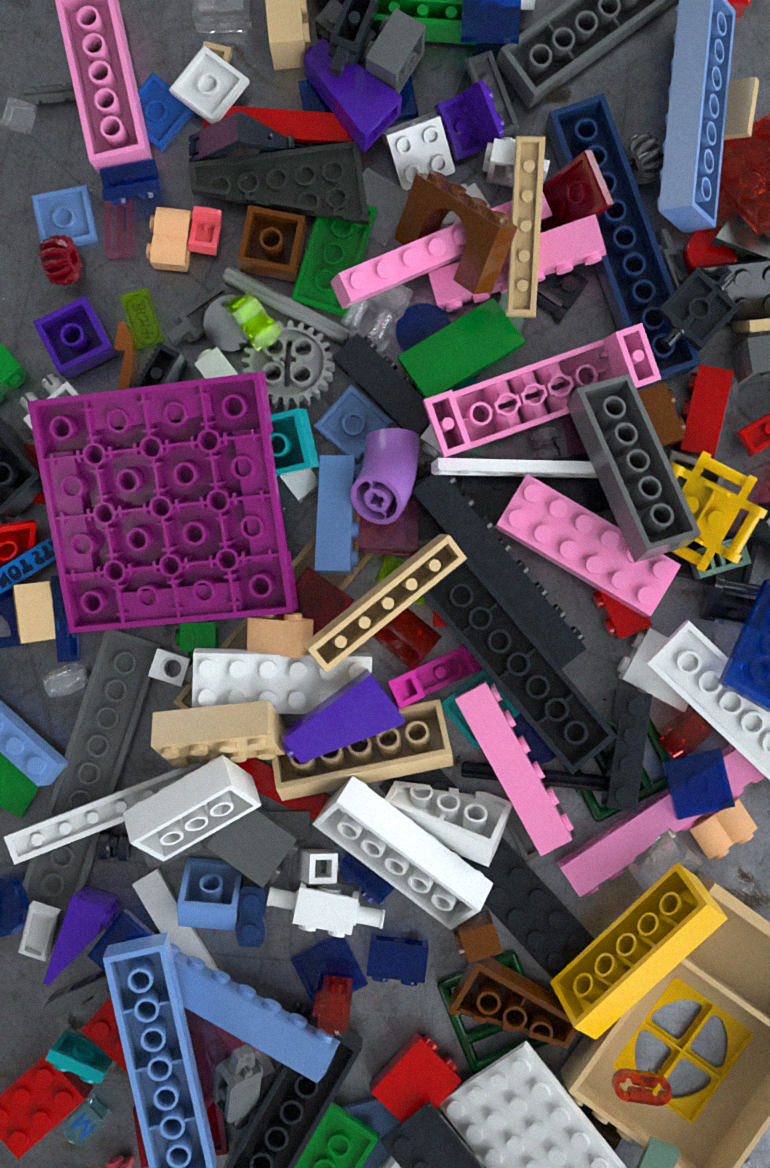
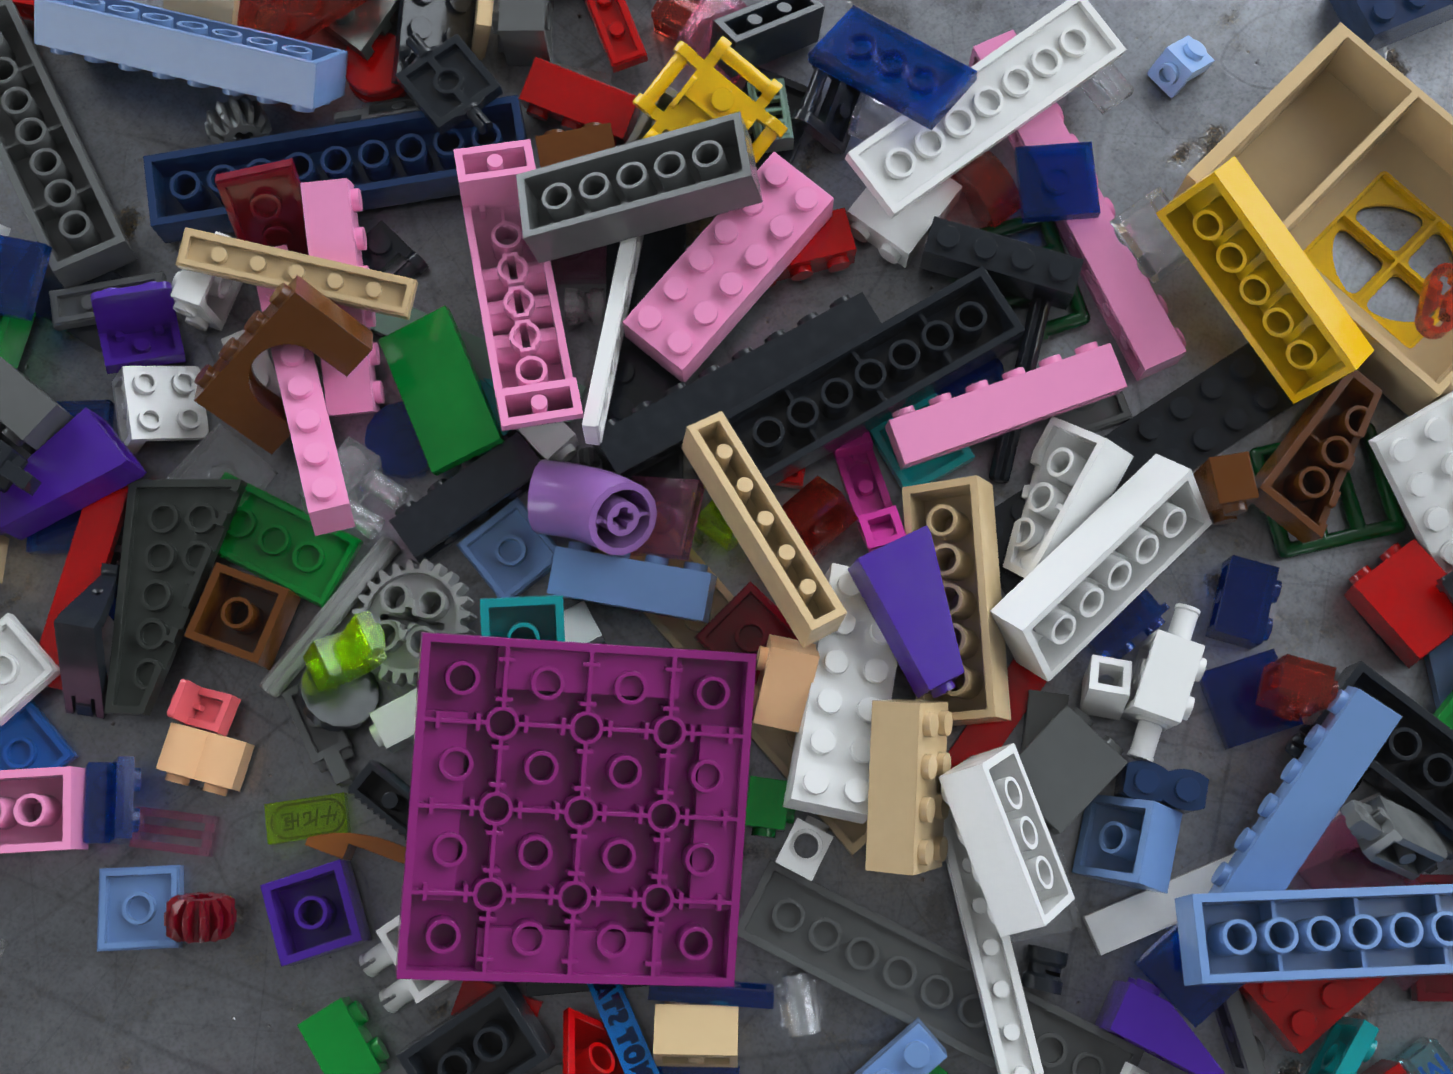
camera: 80 degrees left, 10 degrees down
light nougat brick [688,797,758,860] -> none

